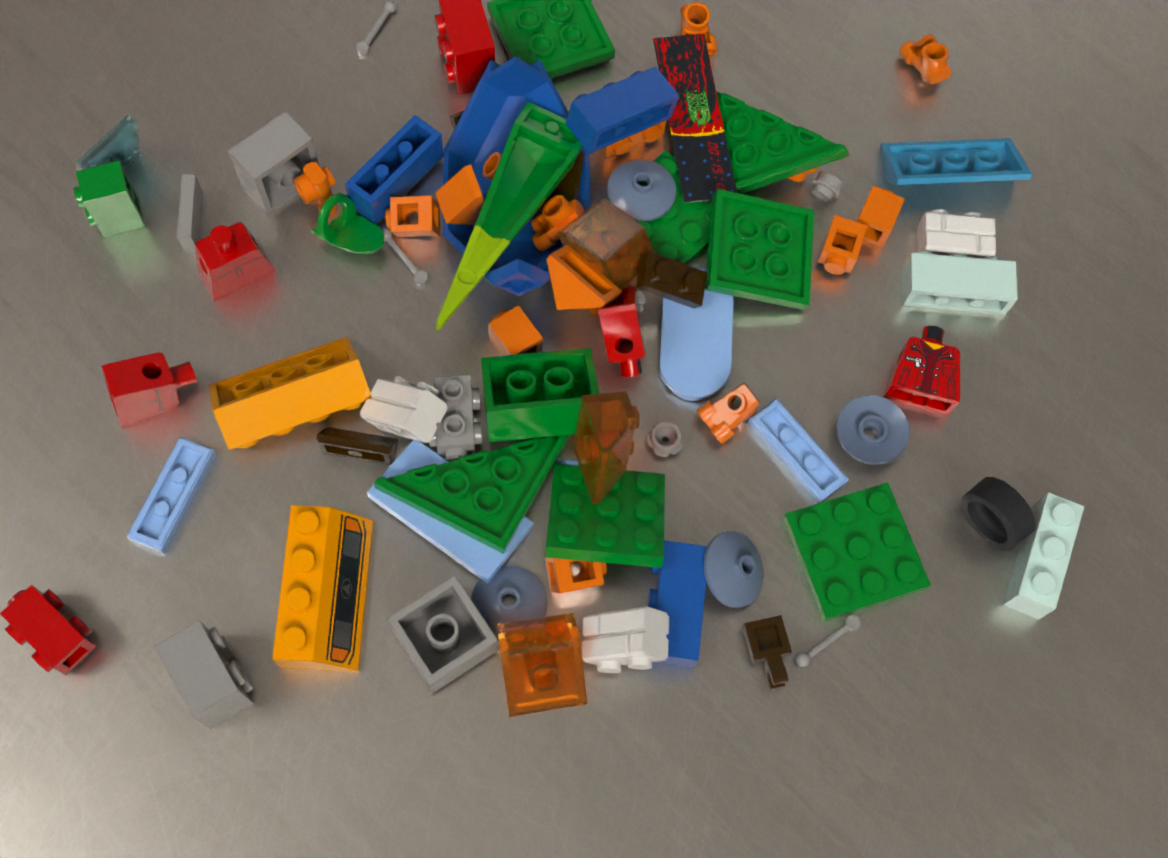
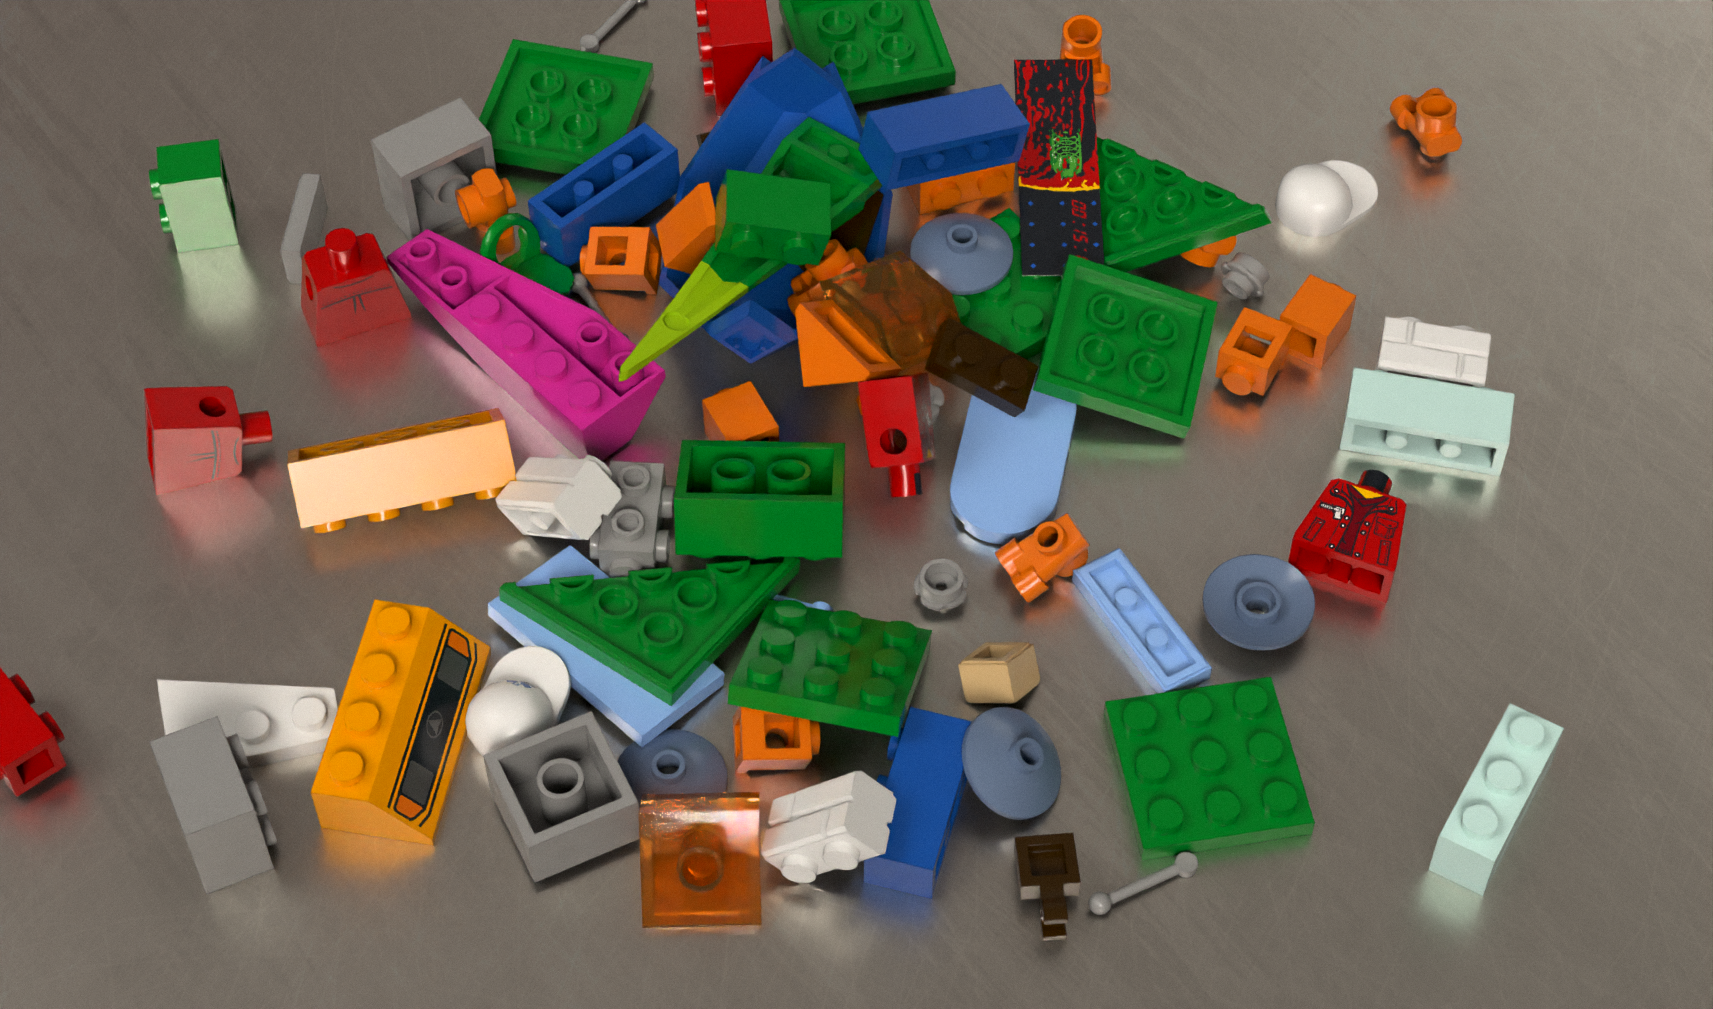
camera: 15 degrees right, 15 degrees down
clear light blue tile [76,115,141,171] -> none
light blue tile [127,436,216,554] -> none
dark brown slope [316,427,399,465] -> none
clear orange slope [573,391,640,504] -> none
dark azure slope [880,138,1032,185] -> none
black tyre [961,477,1036,550] -> none
none -> white wing [156,679,339,769]
none -> dark pink wedge [386,229,666,461]
none -> white cap [465,646,571,756]
none -> green plate [479,39,654,175]
none -> green brick [715,169,831,265]
none -> tan slope [958,642,1040,703]
none -> white cap [1275,160,1378,237]

